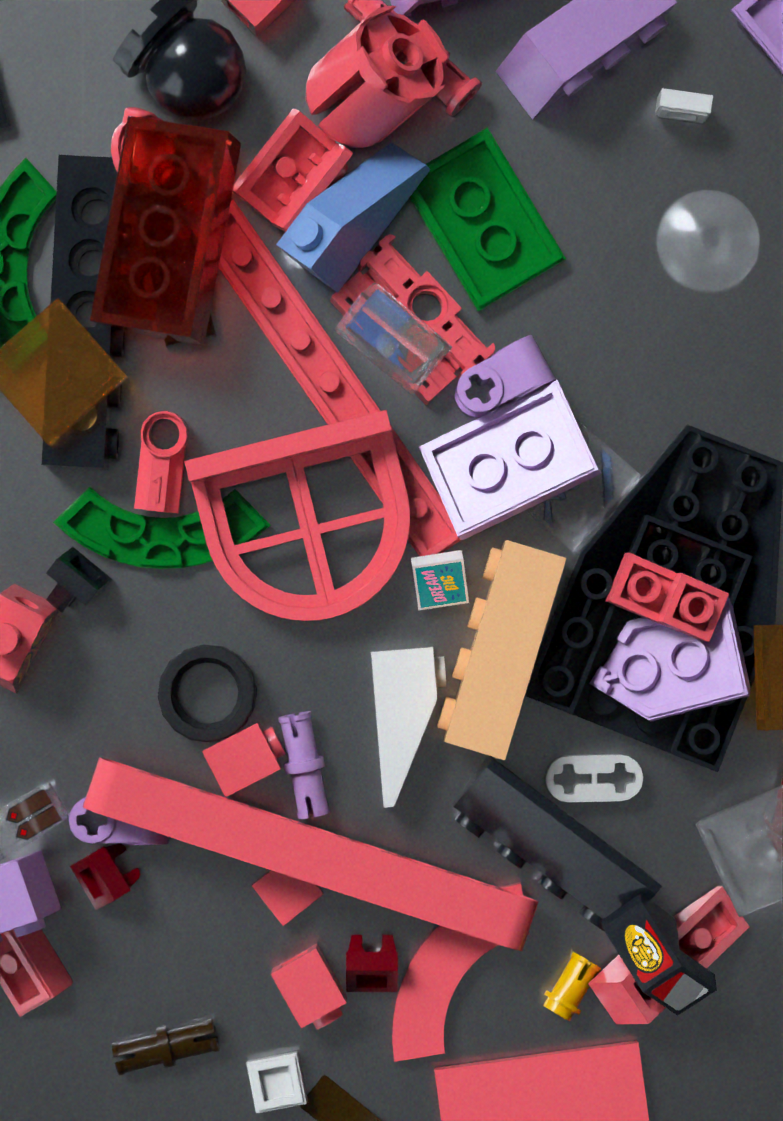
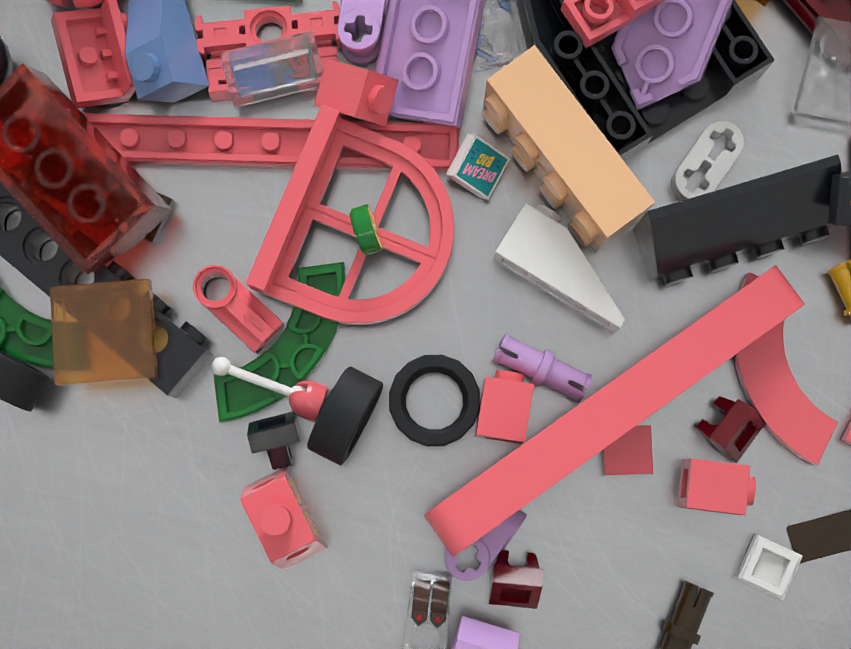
camera: 50 degrees left, 5 degrees down
none -> hinge [212,357,328,422]
none -> black tyre [307,366,383,466]
none -> coral brick [314,58,399,126]
none -> green tile [349,204,383,255]

